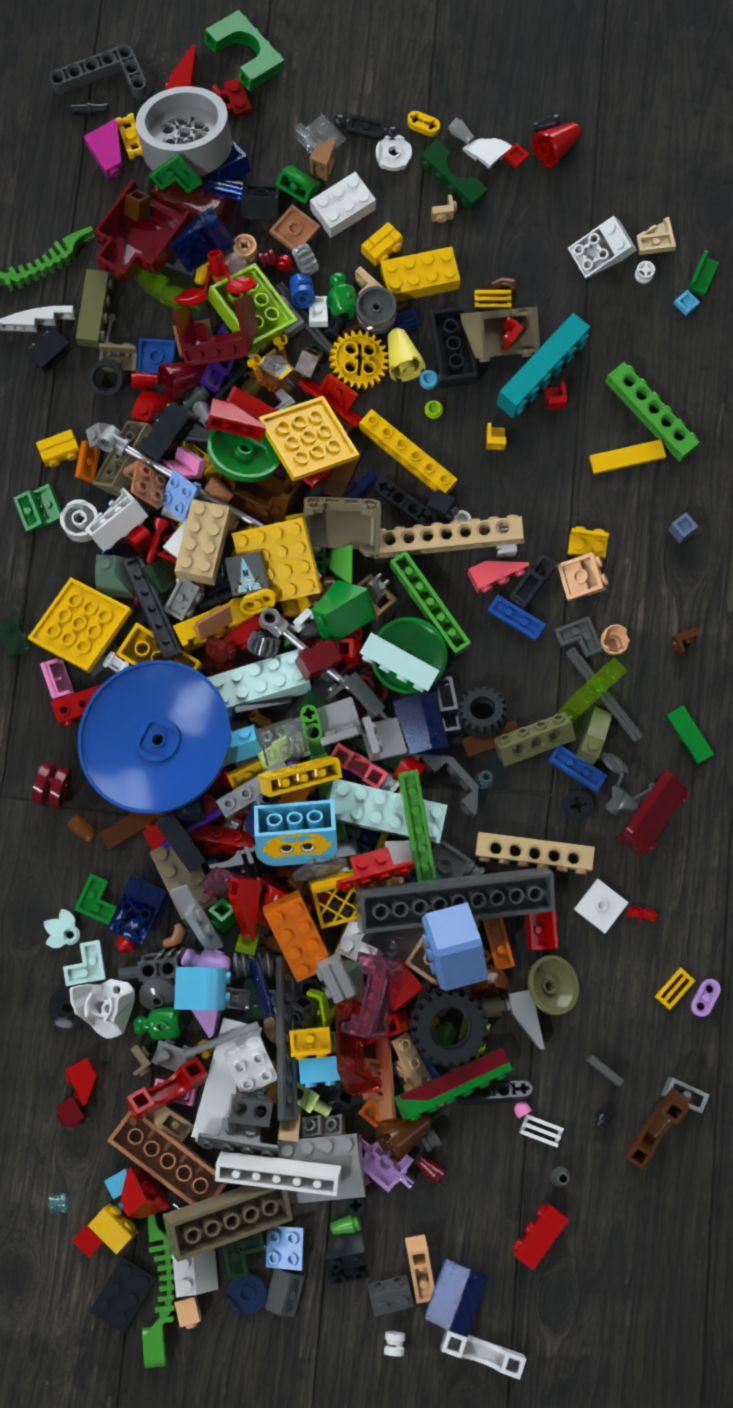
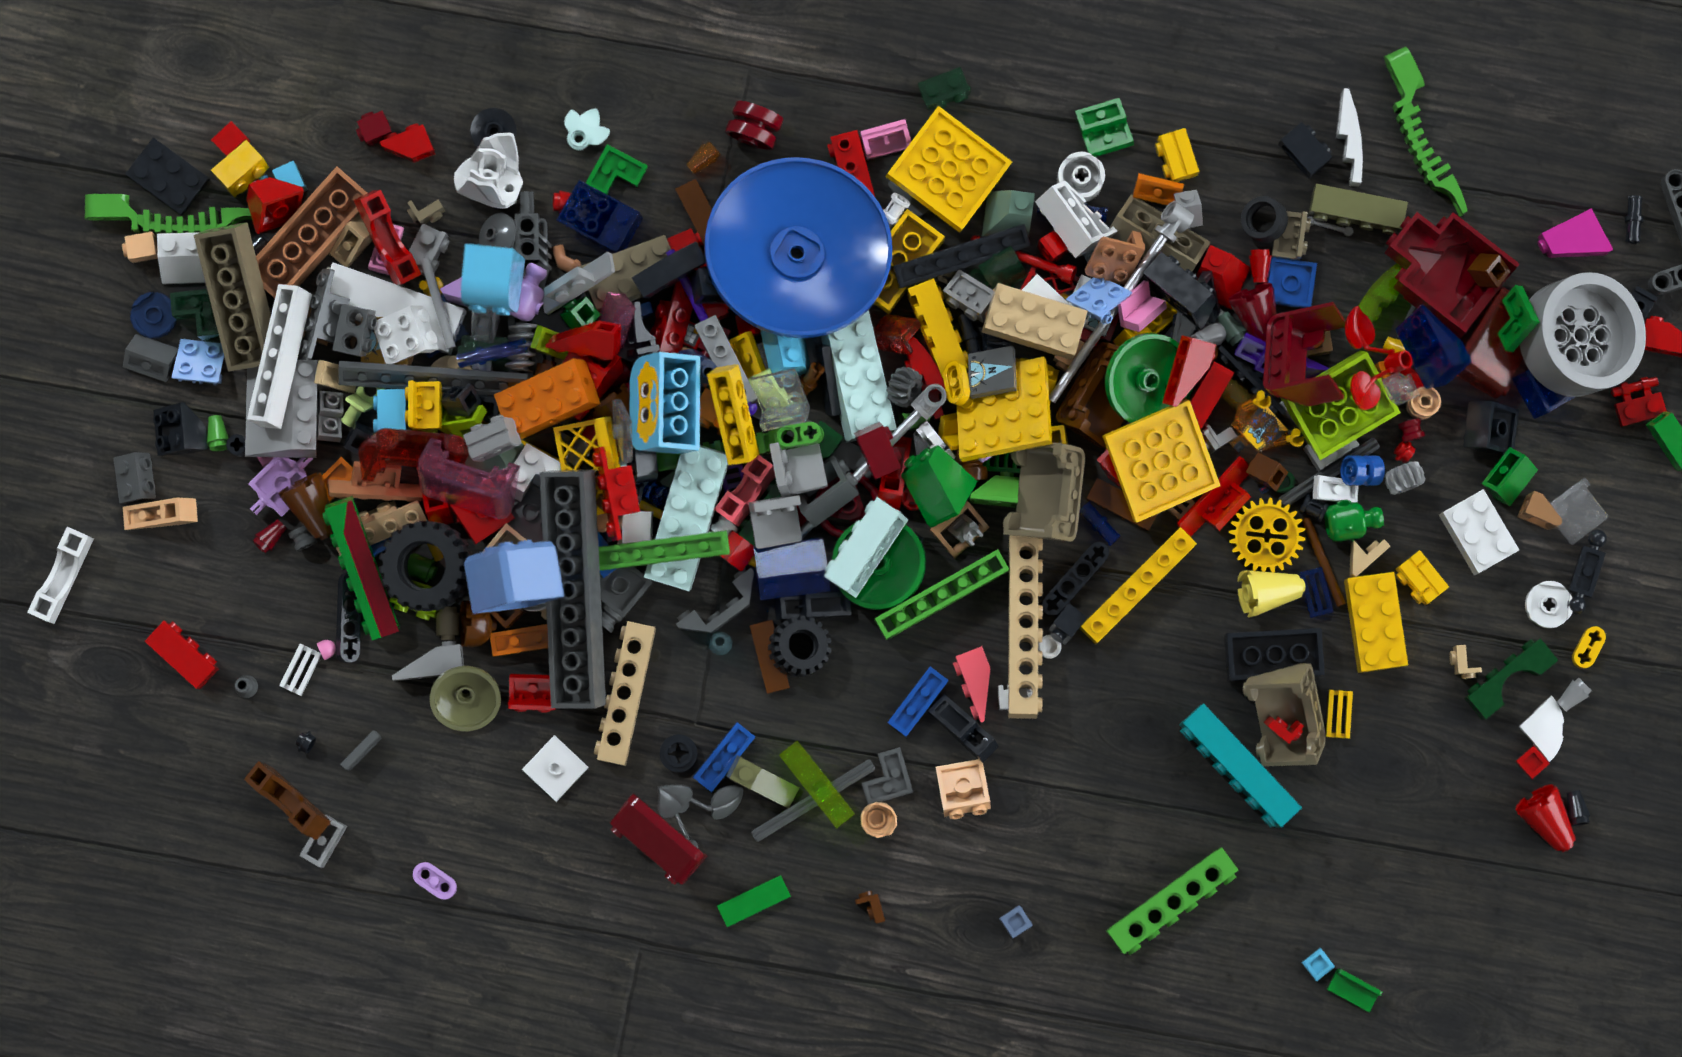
camera: 100 degrees right, 5 degrees up
clear light blue wheel [49,1192,68,1215] -> none
light aqua plate [63,940,106,986] -> none
yellow plate [115,113,143,160] -> none
green piece [133,1007,184,1040] -> none
nougat slope [193,604,232,640] -> none
clear blue tile [204,175,243,200] -> none
nougat cone [204,477,234,503] -> none
nougat plate [269,204,320,251] -> none
dark grey wheel [356,286,397,335] -> none
white wheel [384,1331,405,1356] -> none
medium azure tile [419,370,438,390] -> none
clear blue slope [424,1258,489,1337] -> none
lime plate [425,400,443,419] -> none
yellow panel [486,423,506,450] -> none
reddish brown arm [490,277,518,291] -> none
olive brick [494,712,576,767] -> none
red panel [544,381,567,410] -> none
yellow bracket [567,526,609,559] -> none
white slope [568,216,637,278] -> none
yellow tile [589,439,666,475] -> none
red piece [626,906,658,922] -> none
white wheel [635,261,655,284] -> none
tan wing [636,217,676,255] -> none
yellow tile [654,967,696,1010] -> none

